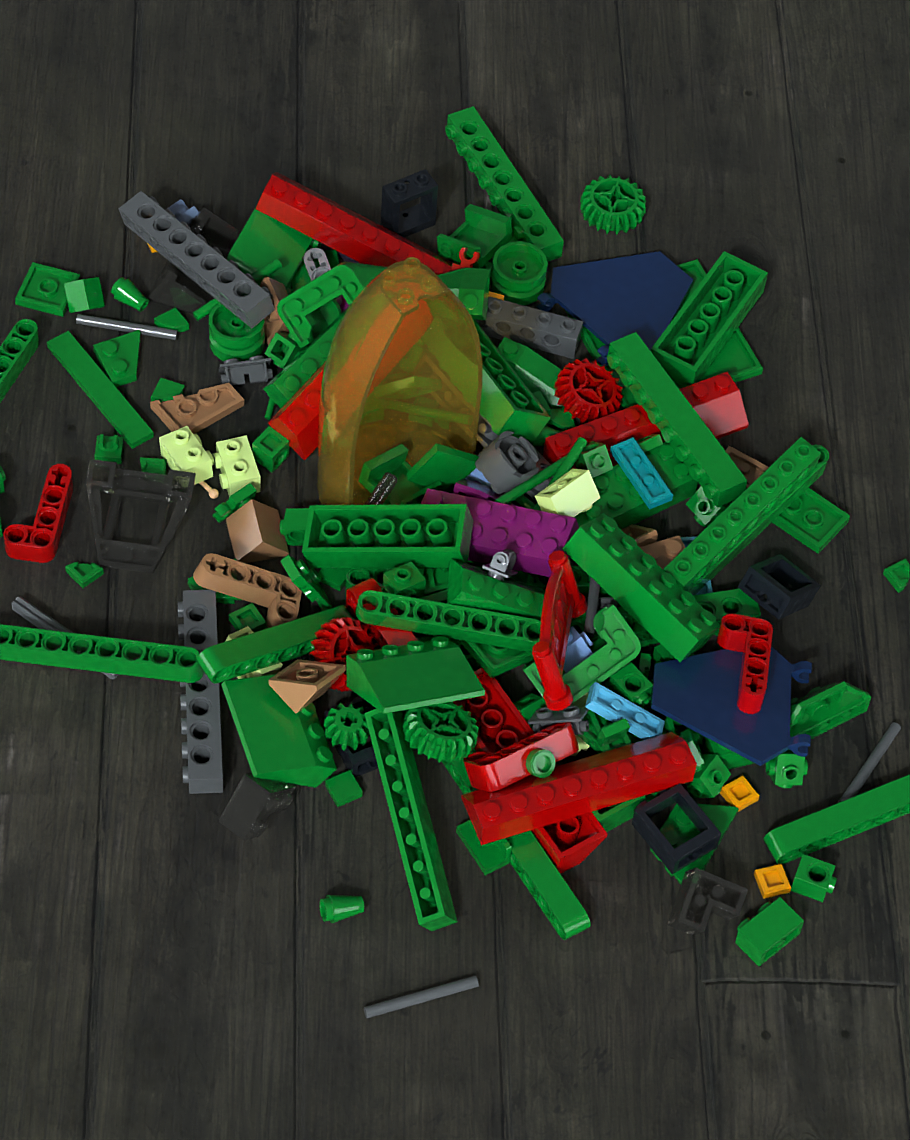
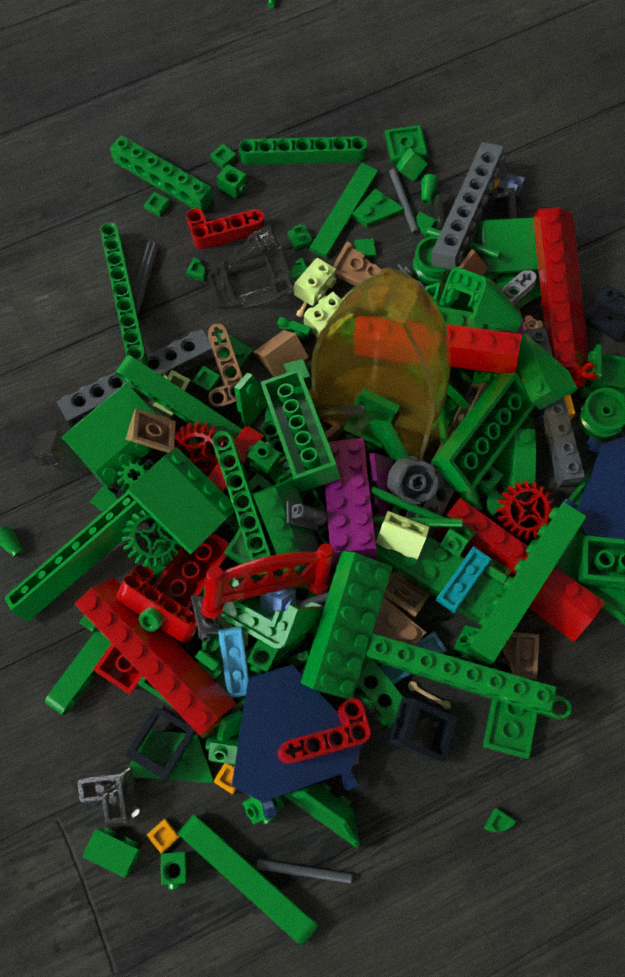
camera: 70 degrees right, 15 degrees up
none -> light nougat hinge [408,682,451,710]

